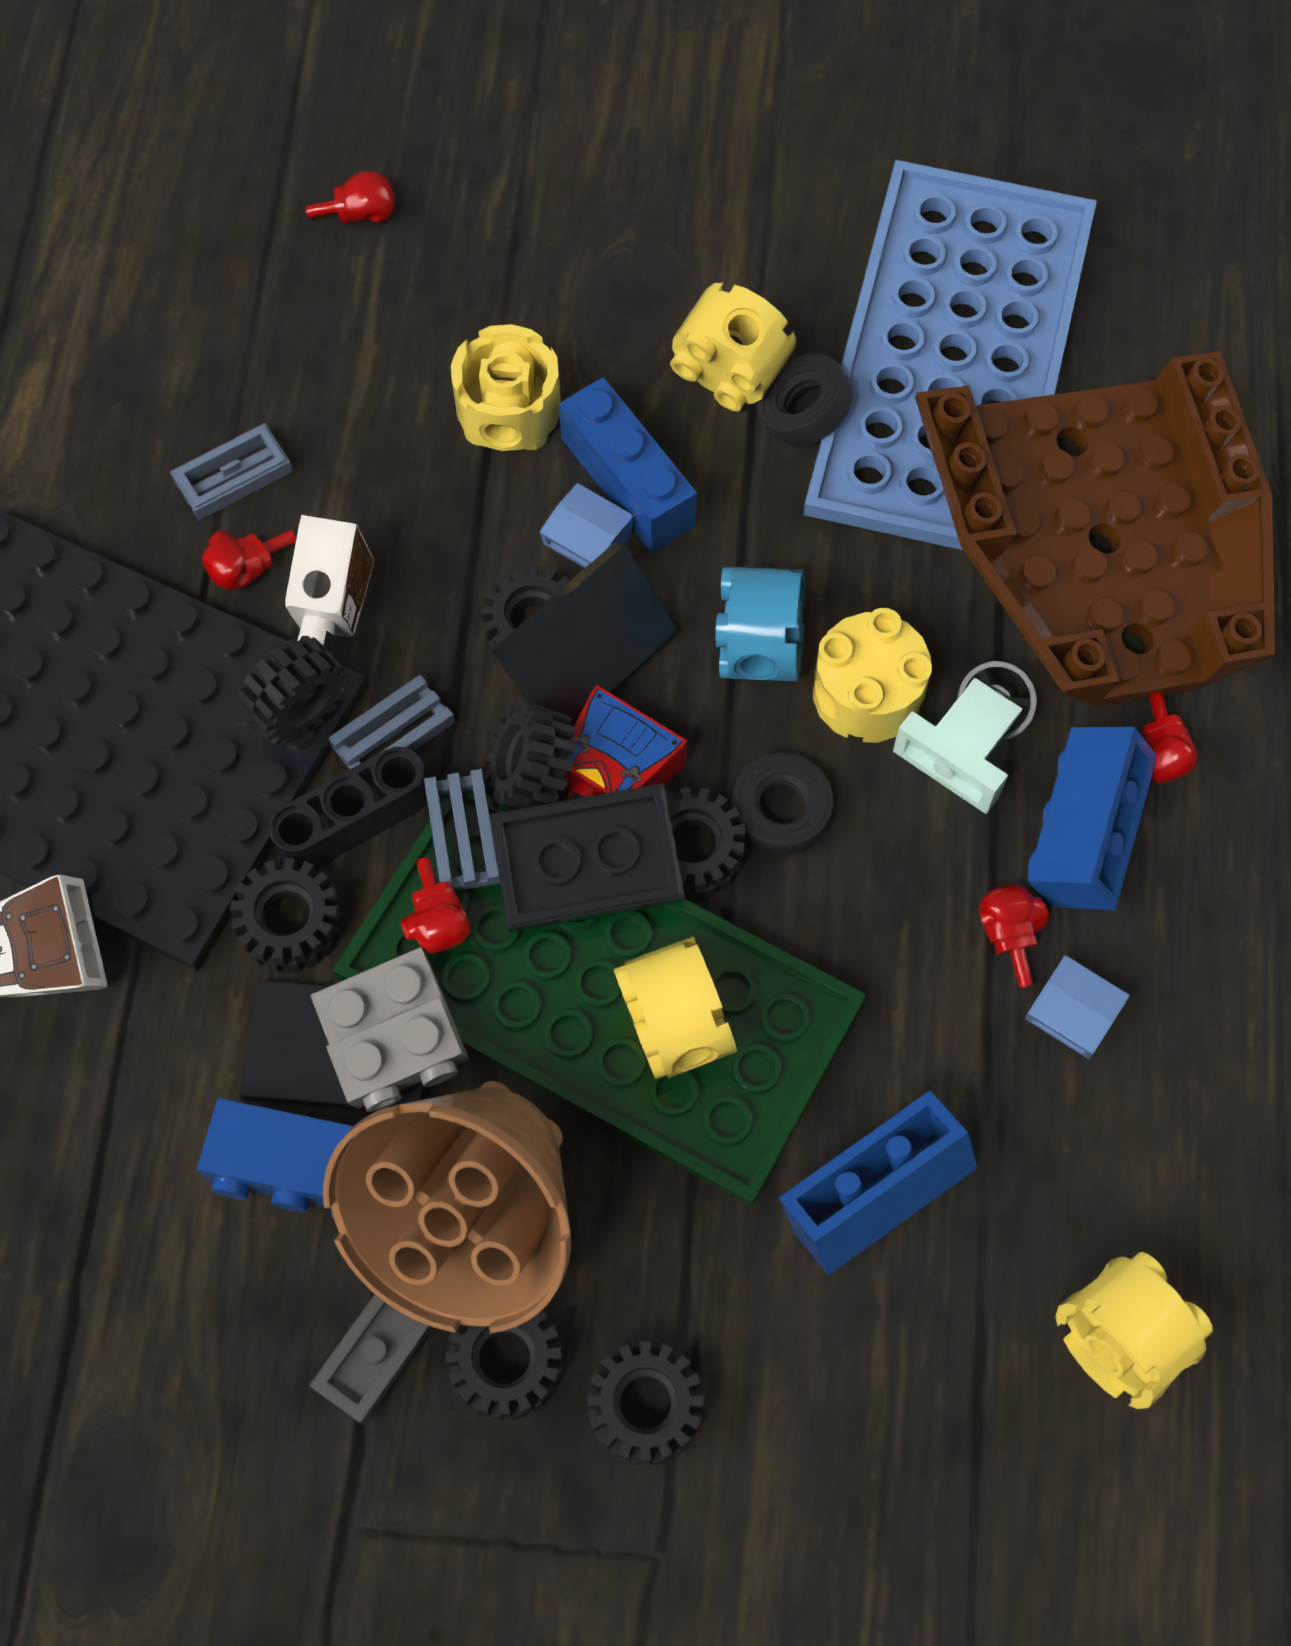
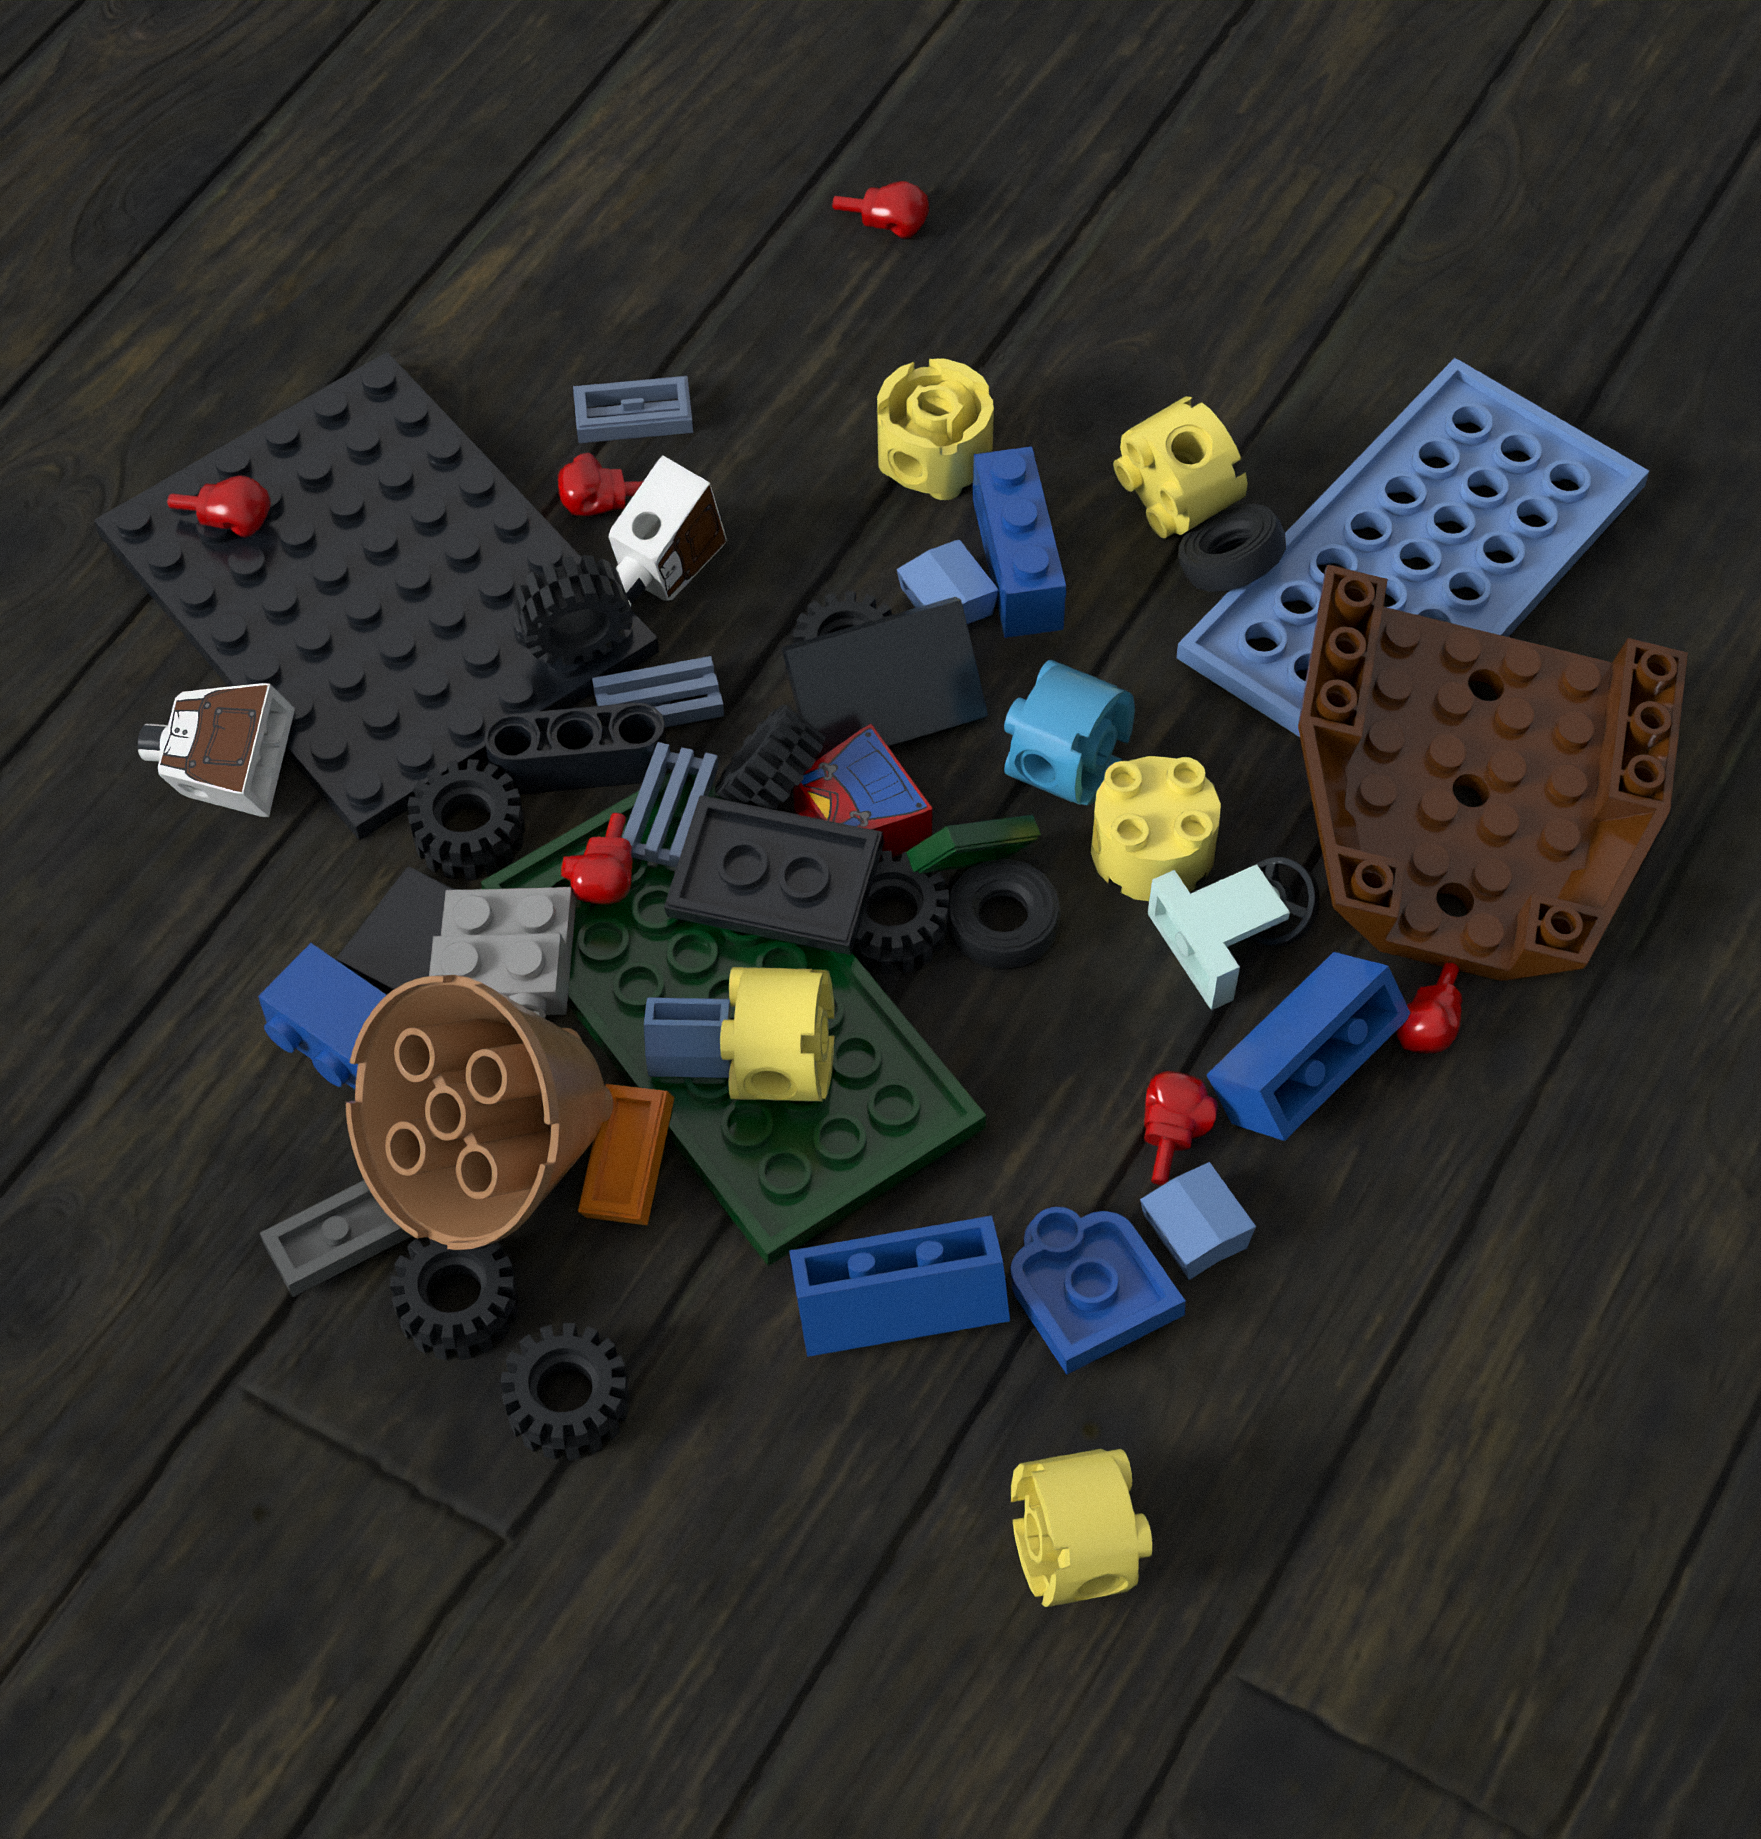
camera: 25 degrees right, 10 degrees down
none -> orange tile [578,1084,675,1225]
none -> medium blue piece [644,998,731,1078]
none -> dark green tile [906,815,1041,874]
none -> blue plate [1011,1207,1185,1374]

